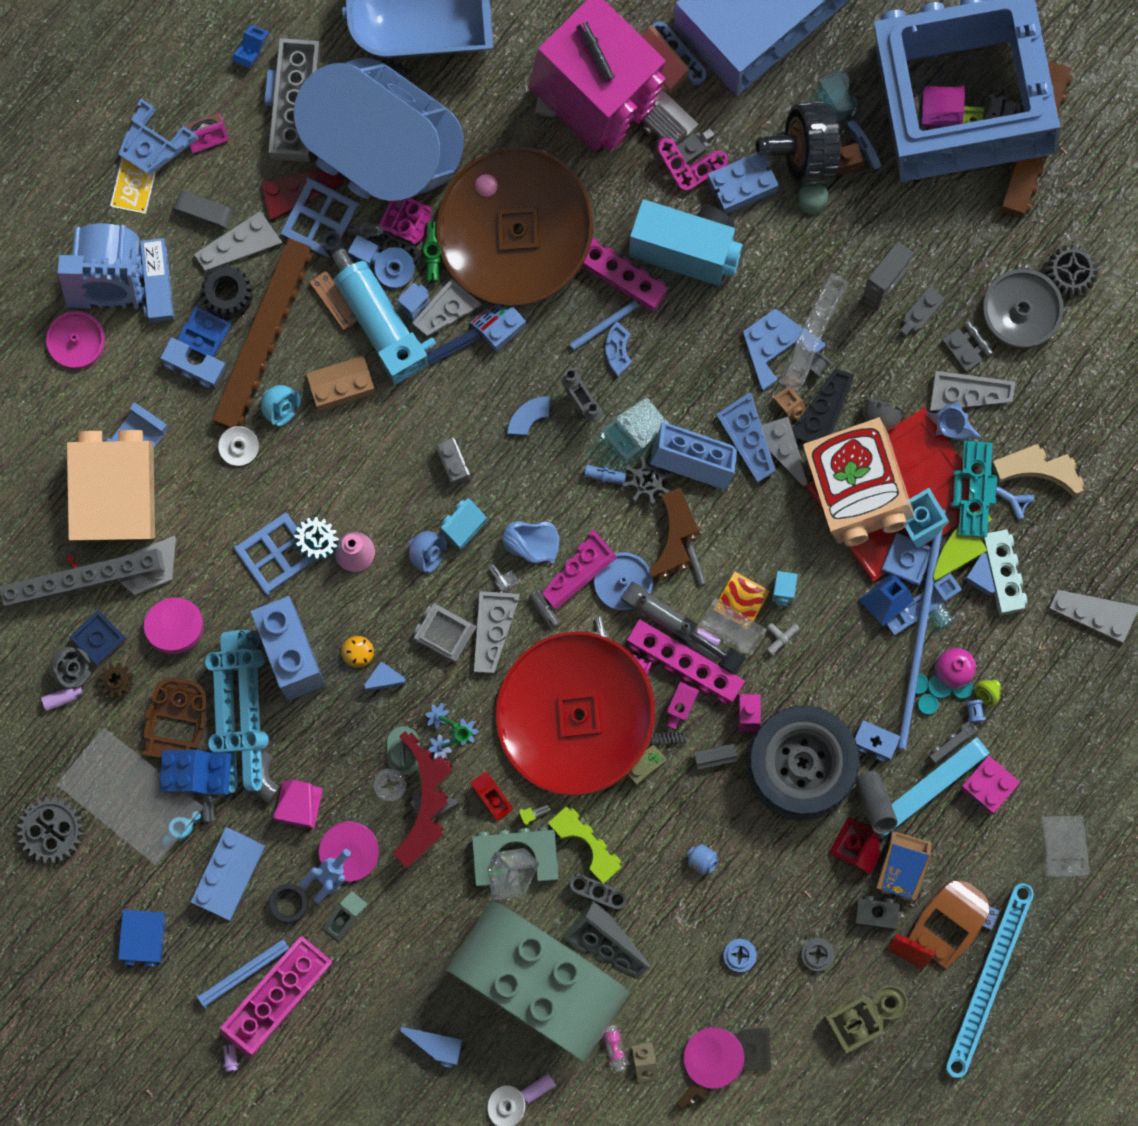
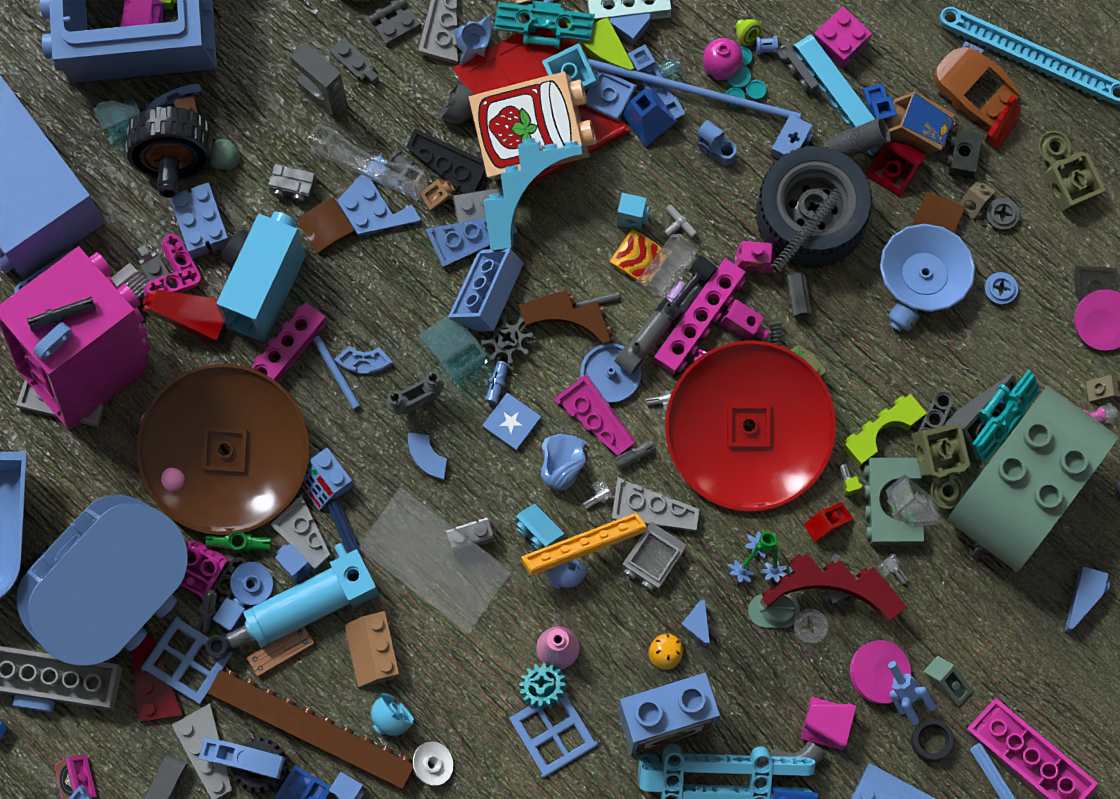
camera: 85 degrees left, 5 degrees down
none -> medium blue beam [33,323,72,360]
none -> red slope [143,289,224,342]
none -> medium blue slope [199,737,285,779]
none -> flat silver brick [269,164,317,203]
none -> reddish brown slope [296,197,355,254]
none -> clear piece [359,486,512,633]
none -> medium blue tile [482,393,541,451]
none -> medium azure arch [484,138,584,250]
none -> light orange tile [521,512,647,576]
none -> medium blue piece [697,120,736,166]
none -> dark grey piece [771,189,842,272]
none -> blue slope [862,83,897,119]
none -> clear piece [874,554,908,584]
none -> medium blue dish [880,224,975,312]
none -> reddish brown slope [912,191,965,233]
none -> olive brick [912,423,970,509]
none -> dark tan bracket [959,180,995,219]
none -> teal piece [972,369,1040,463]

